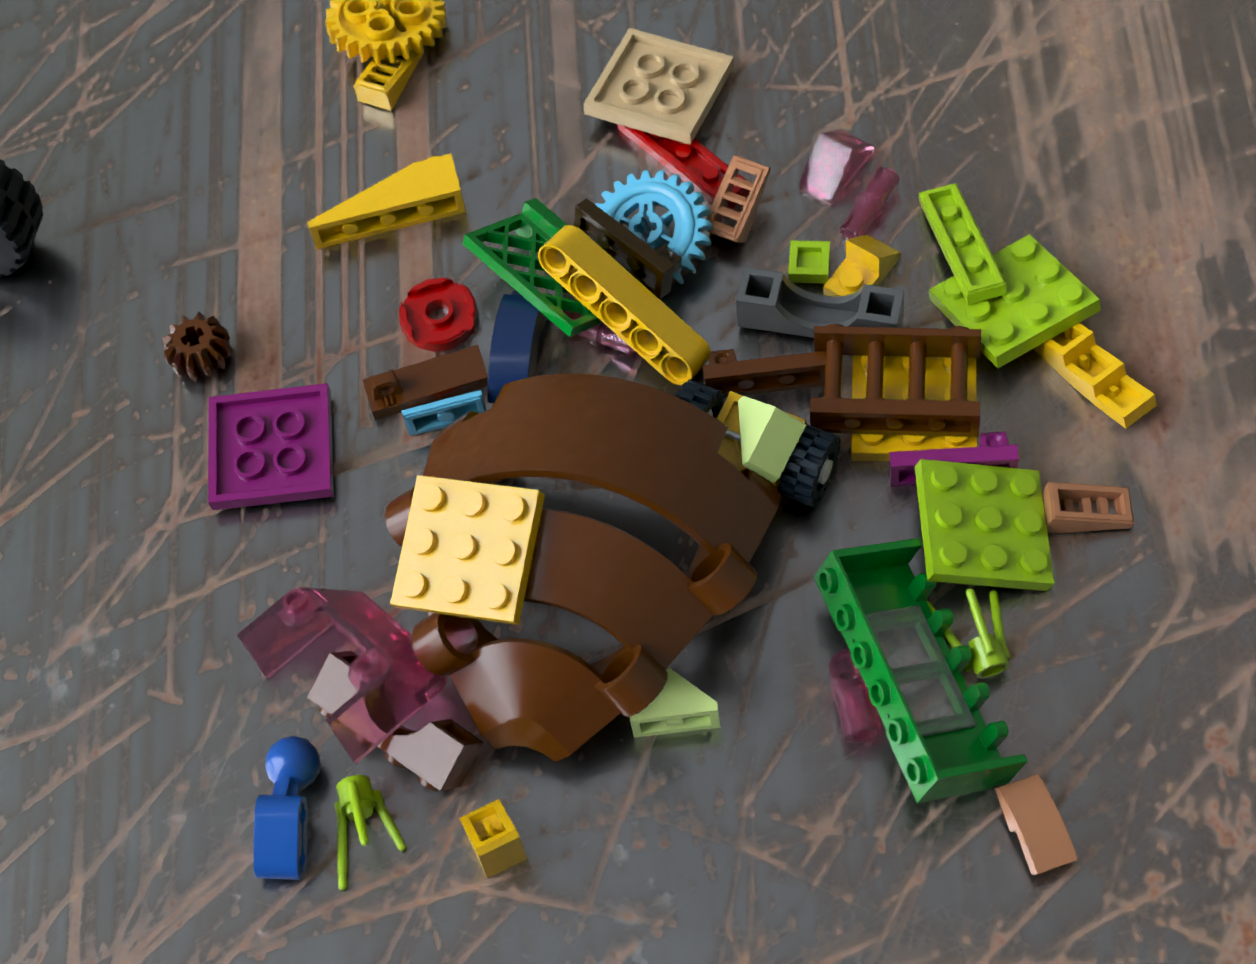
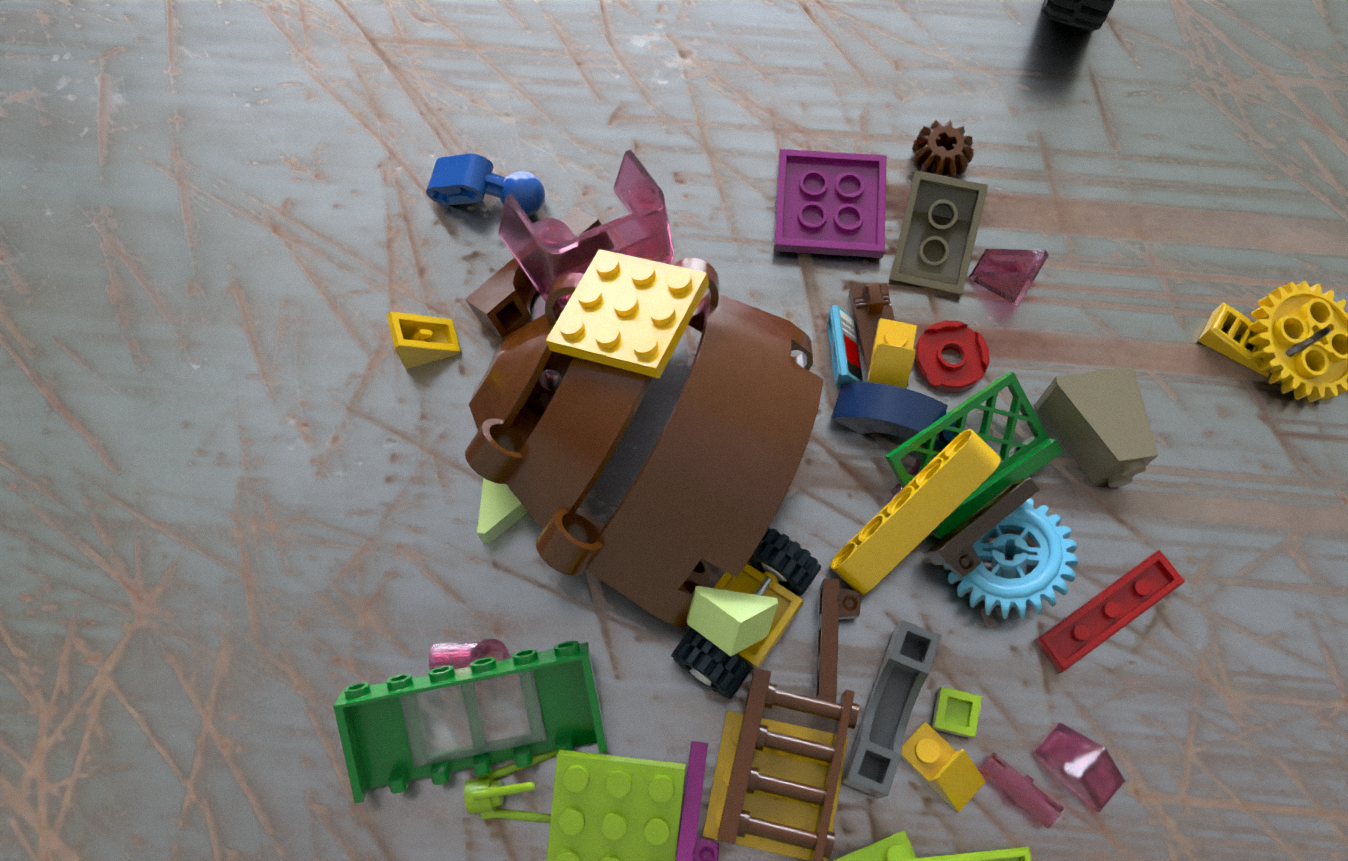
camera: 90 degrees right, 10 degrees up
yellow slope [308,153,466,250] -> none
lime plant [334,775,406,890] -> none
tan plate [584,28,734,145] -> none
nougat slope [705,155,771,243] -> none
nougat slope [995,774,1078,875] -> none
none -> yellow slope [867,318,917,388]
none -> dark tan slope [890,170,988,294]
none -> clear pink slope [969,249,1049,306]
none -> dark tan slope [1035,366,1158,487]

